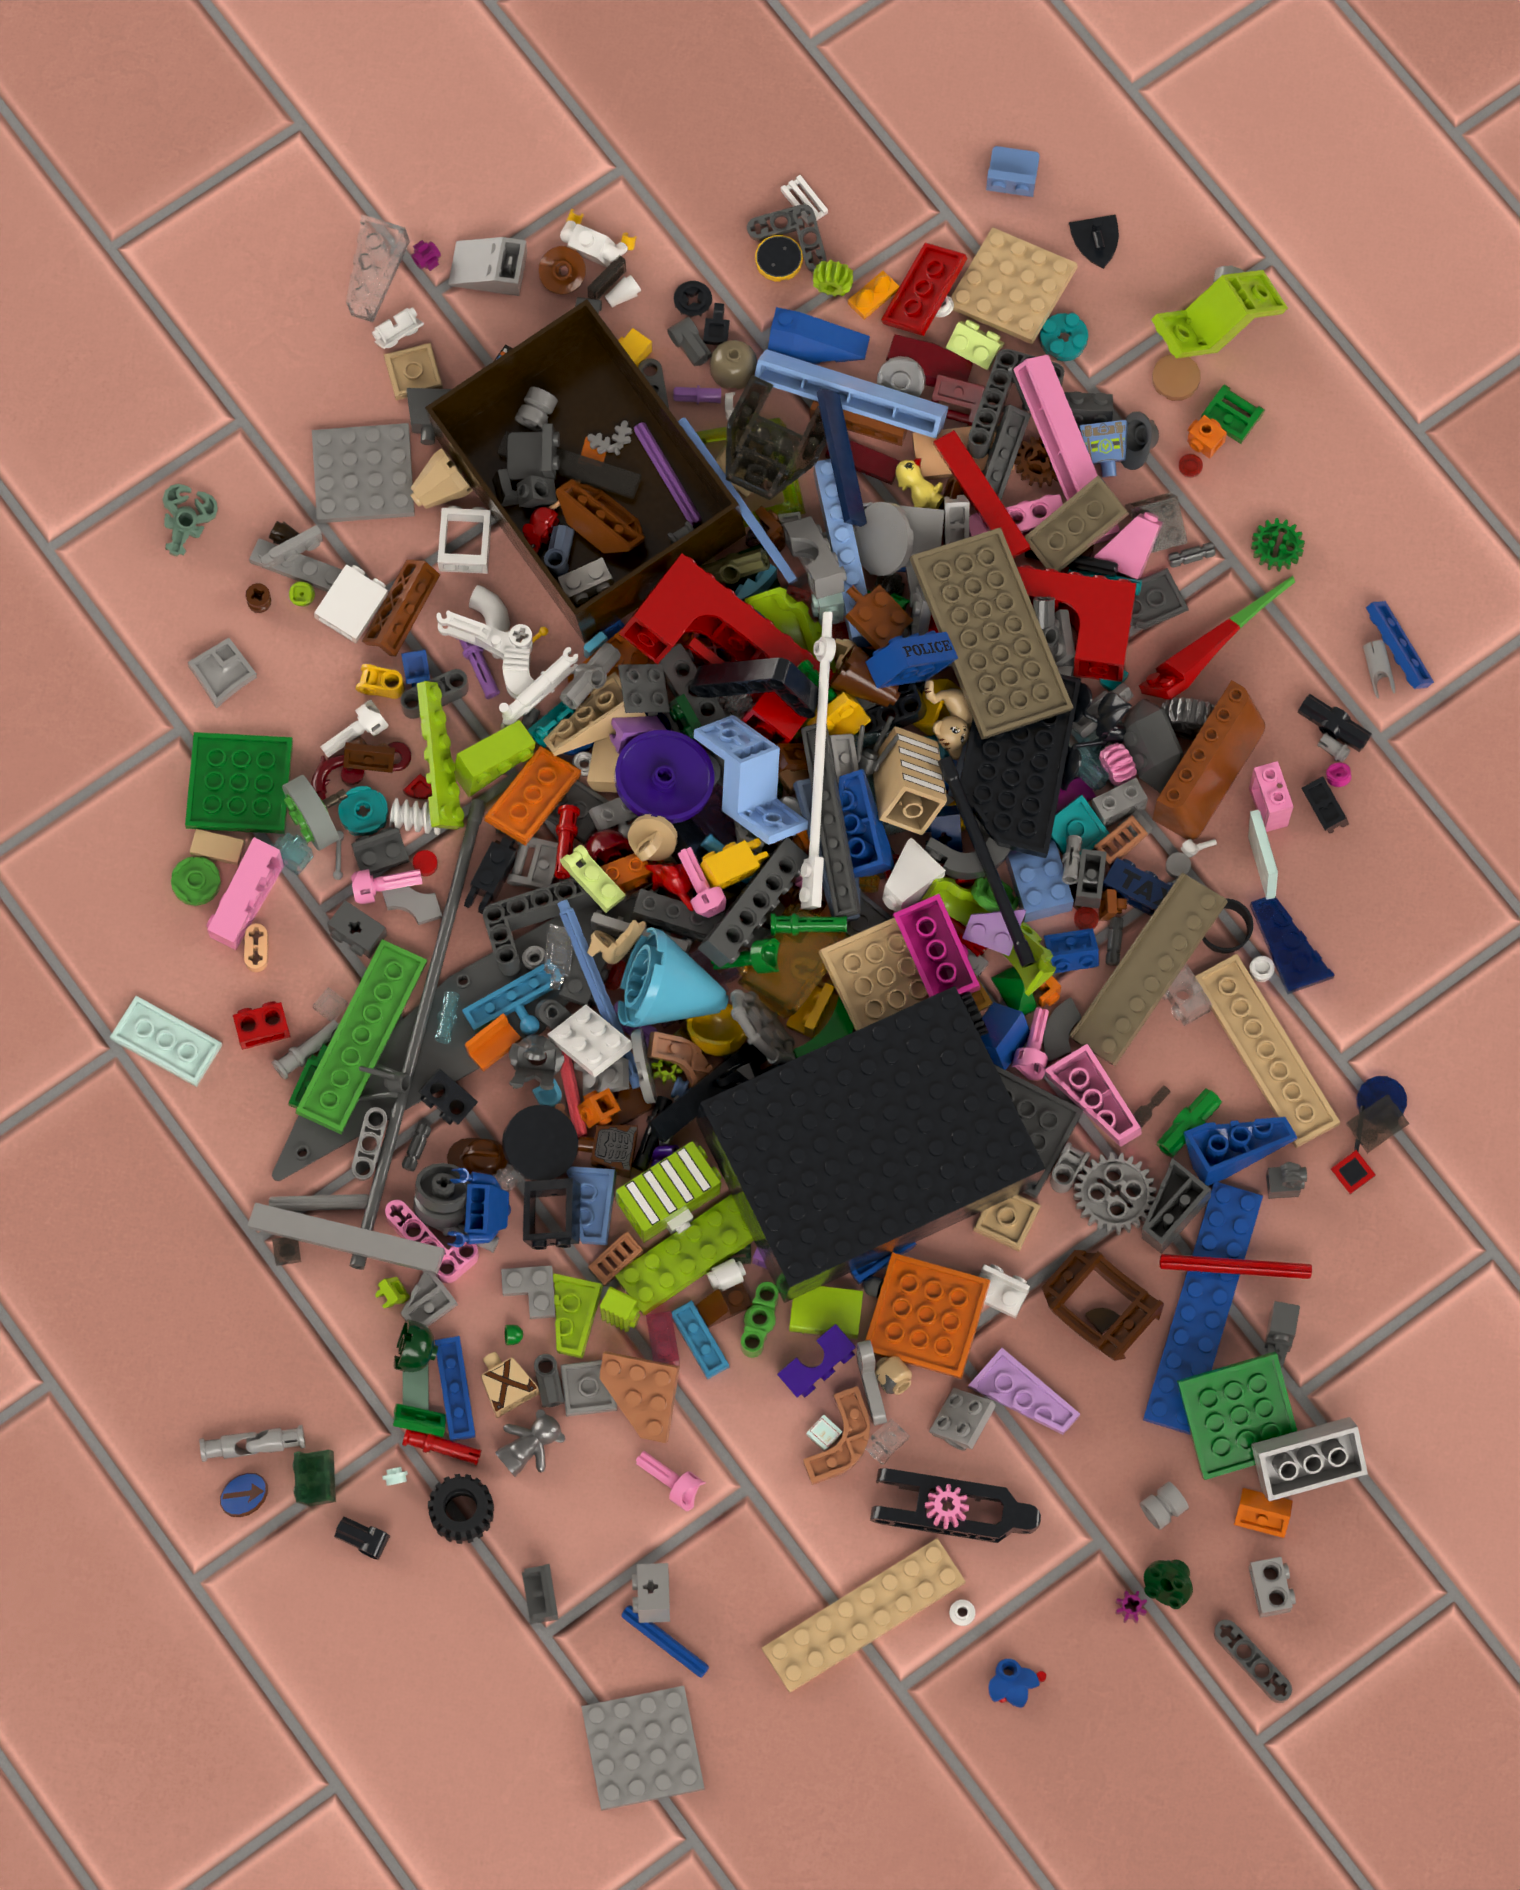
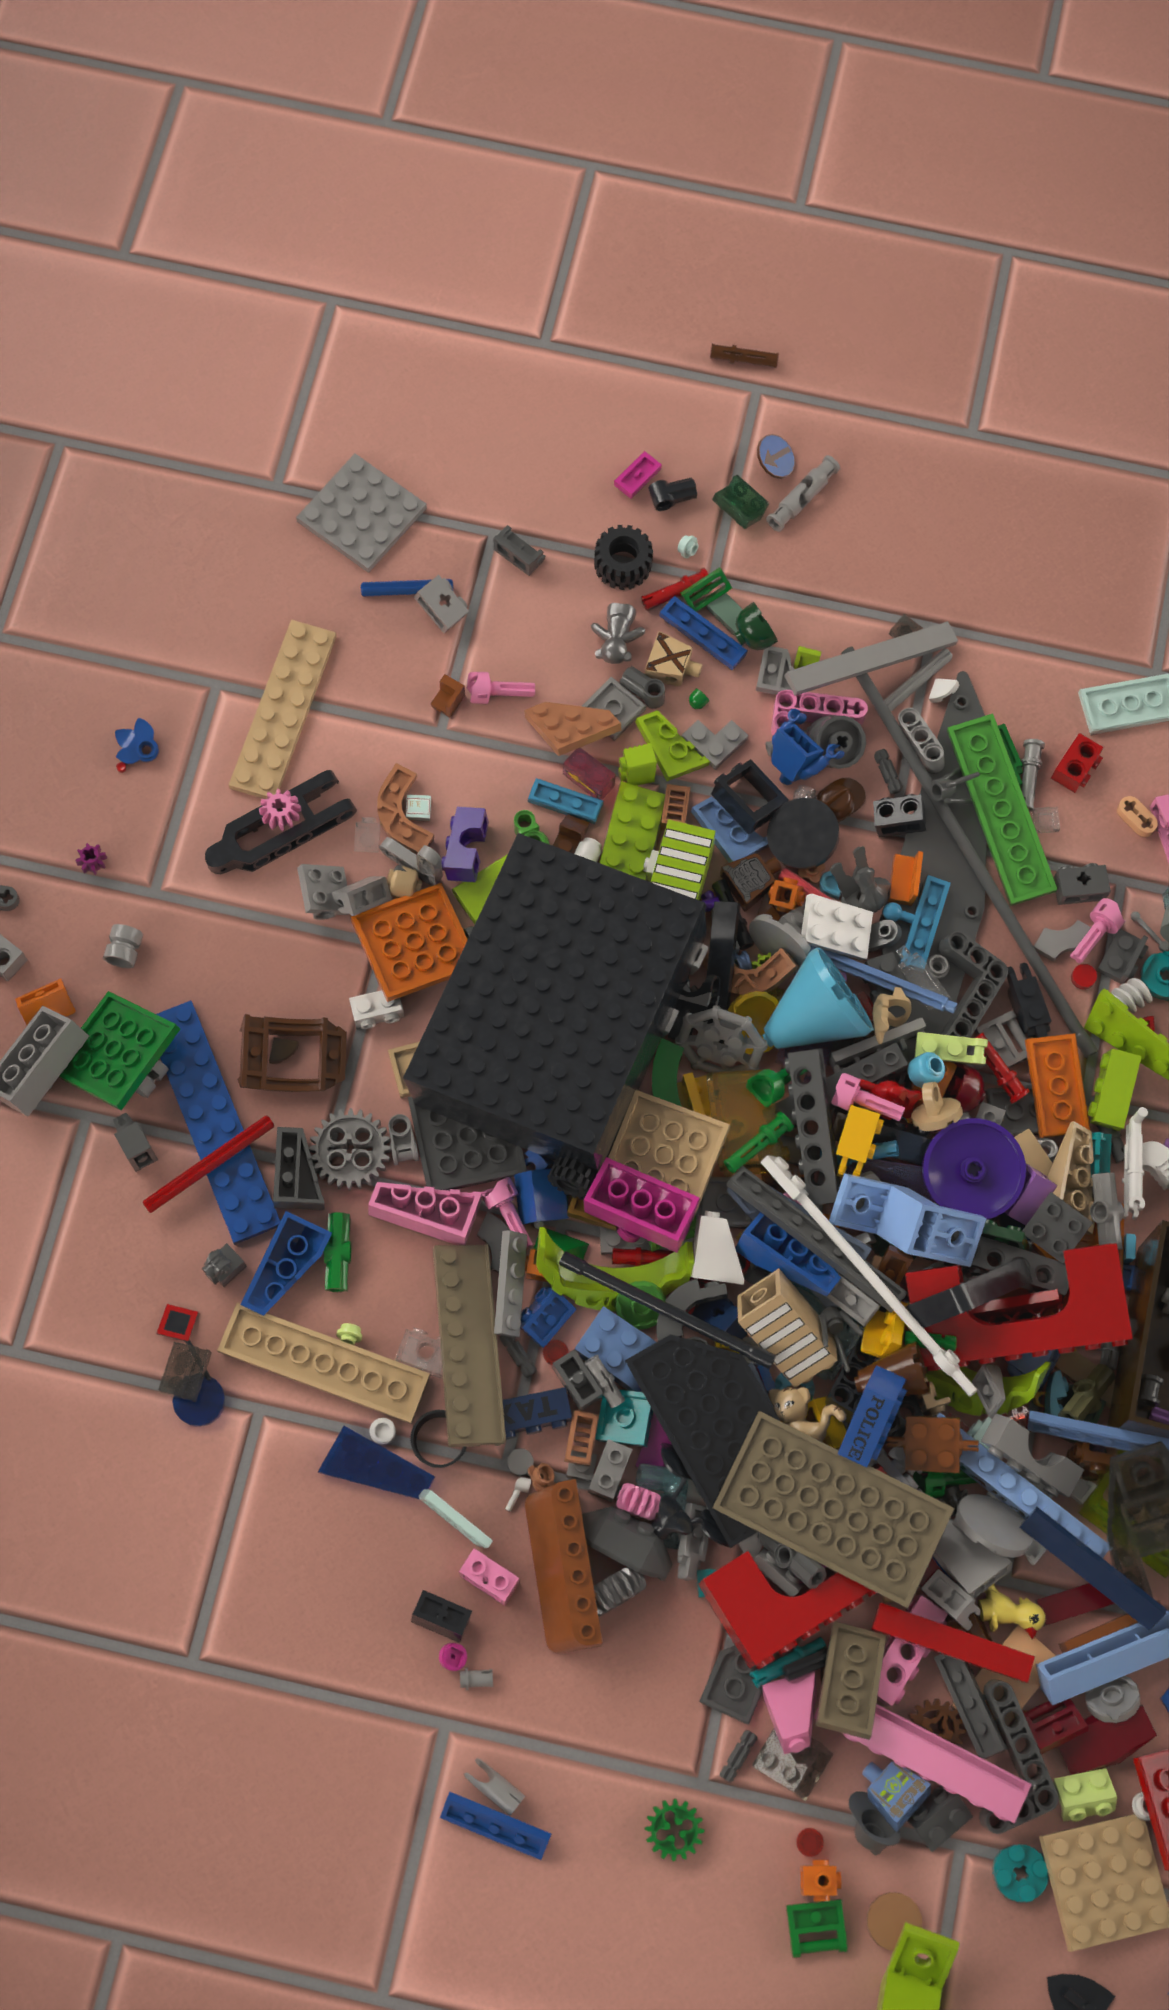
camera: 135 degrees right, 0 degrees up
clear light blue pin [435,991,460,1044] -> none
white plate [949,1600,975,1626] -> none
medium lavender wing [962,909,1026,956] -> none
lavender wing [968,1348,1080,1435] -> none
dark orange tile [1098,889,1127,921] -> none
clear smoke piece [1133,1085,1171,1129] -> none
red plate [1139,576,1295,700] -> none
dark green plate [1144,1559,1193,1609] -> none
black piece [1297,694,1372,752] -> none
none -> light grey hinge [332,876,392,916]
none -> yellowish green plate [336,1323,362,1345]
none -> dark orange panel [431,674,465,717]
none -> light grey plate [494,1230,528,1337]
none -> nougat plate [527,1463,555,1491]
none -> dark pink plate [614,451,662,499]
none -> reddish brown pin [710,344,779,368]
none -> medium azure head [907,1052,945,1088]
none -> white tile [929,679,960,703]
none -> light grey slope [972,1364,1005,1419]

